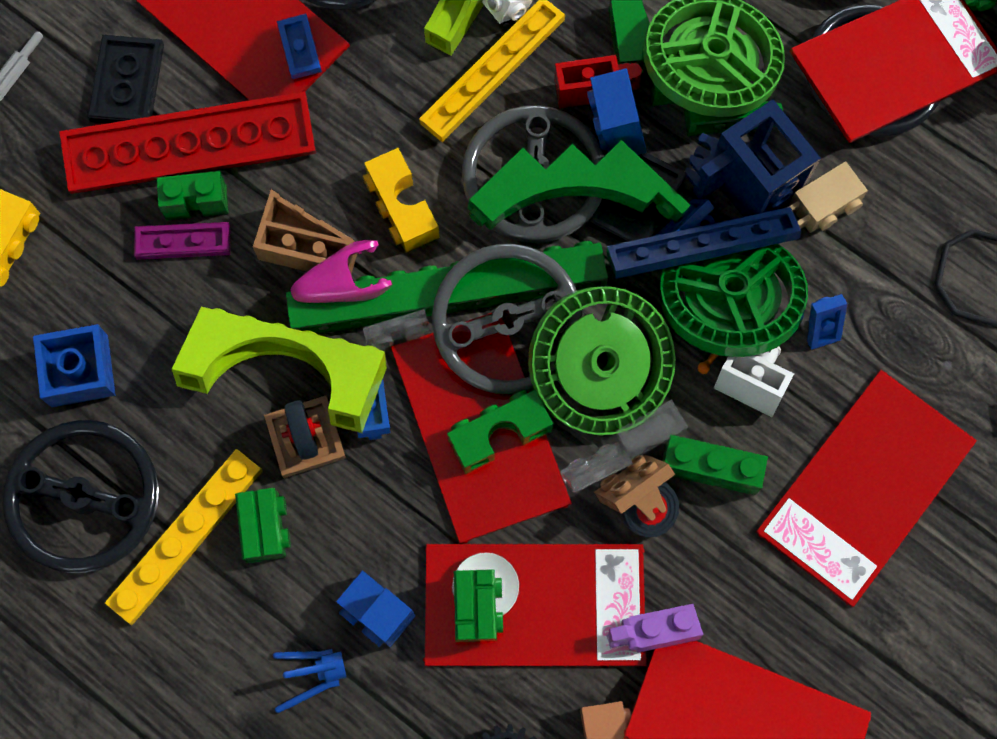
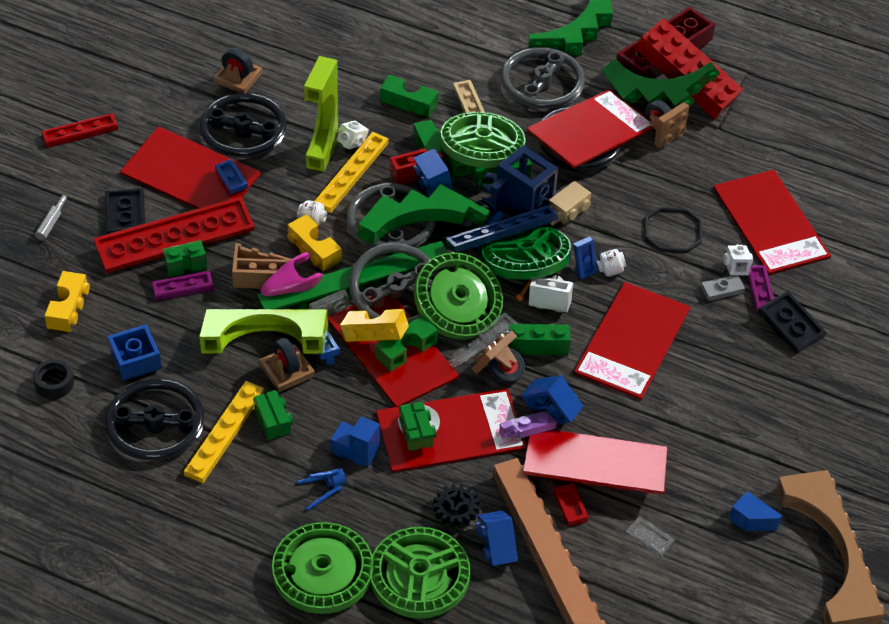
camera: 15 degrees left, 25 degrees down
none -> white head [297,200,327,226]
none -> yellow arch [340,309,409,342]
none -> blue brick [521,375,583,424]
none -> white head [597,249,627,277]

